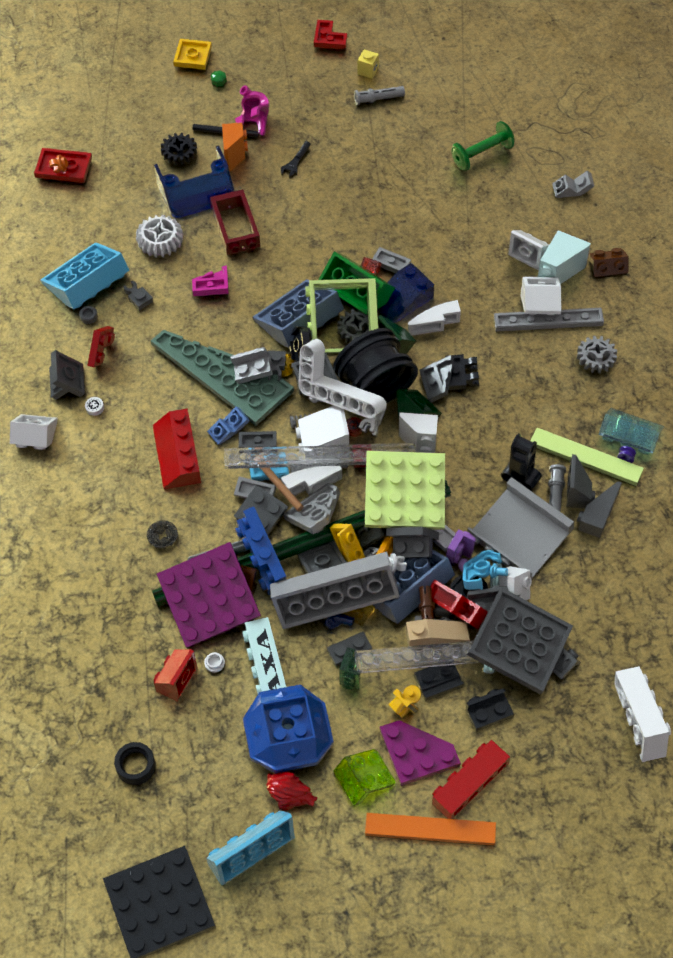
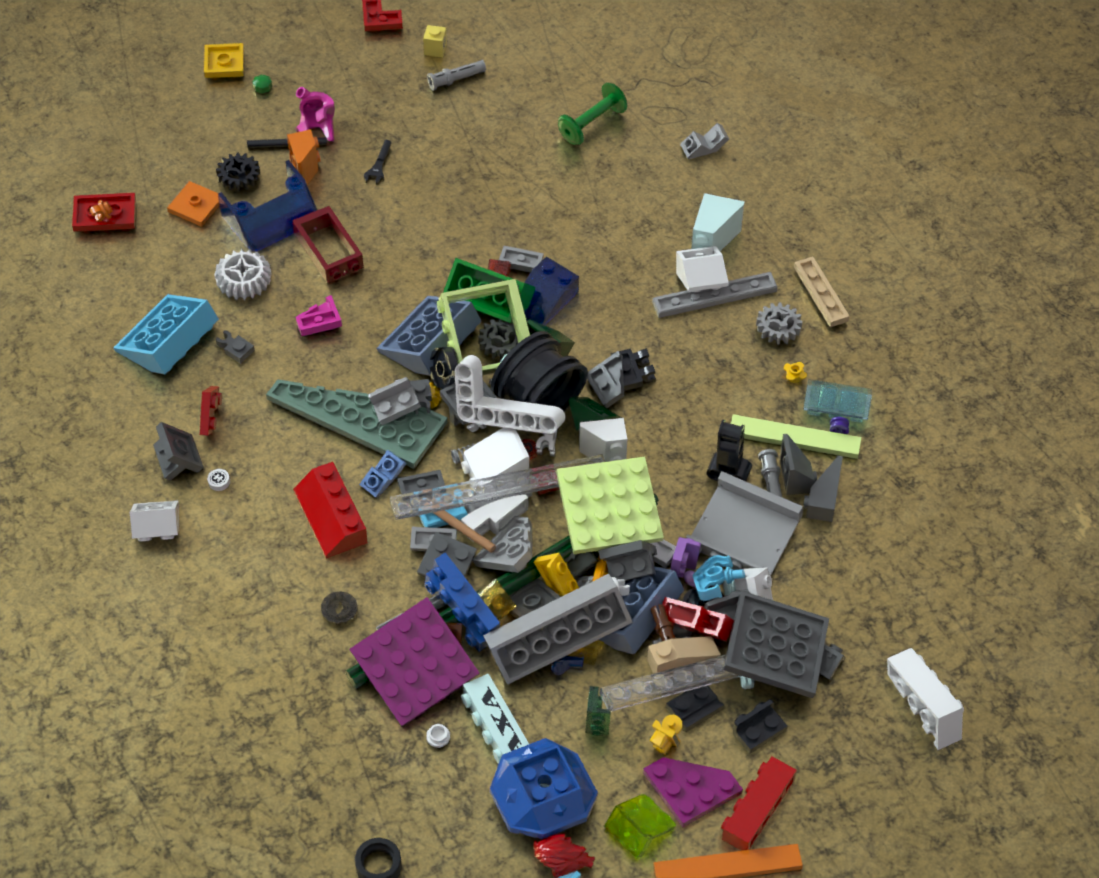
camera: 15 degrees left, 5 degrees down
dark grey tile [79,306,98,324] -> none
red slope [153,649,198,702] -> none
dark grey plate [327,631,372,667] -> none
white slope [408,300,461,336] -> none
white slope [508,230,549,270] -> none
reddish brown bracket [589,248,629,277] -> none
none -> orange plate [167,181,224,227]
none -> clear yellow slope [477,579,516,621]
none -> yellow plate [783,362,807,383]
none -> tan plate [794,256,850,327]

